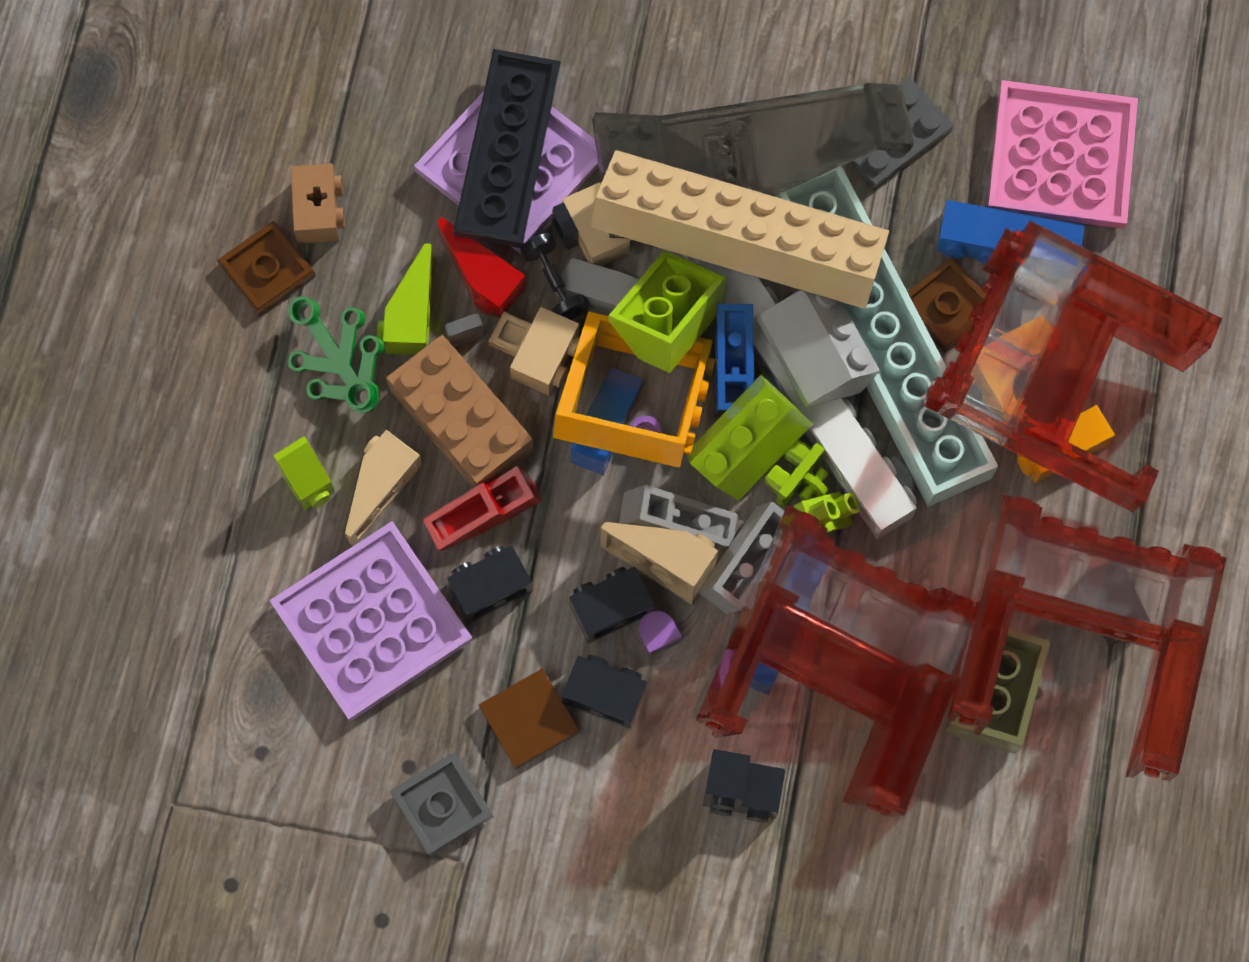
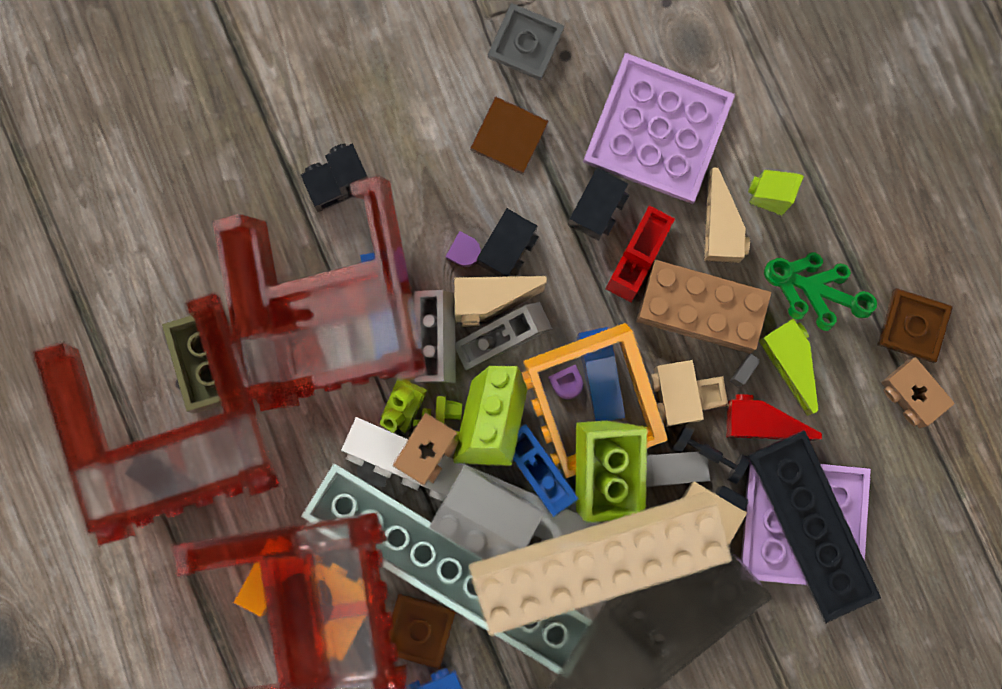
camera: 140 degrees right, 10 degrees up
black brick [562,655,647,729] -> none
none -> medium nougat brick [392,413,459,486]

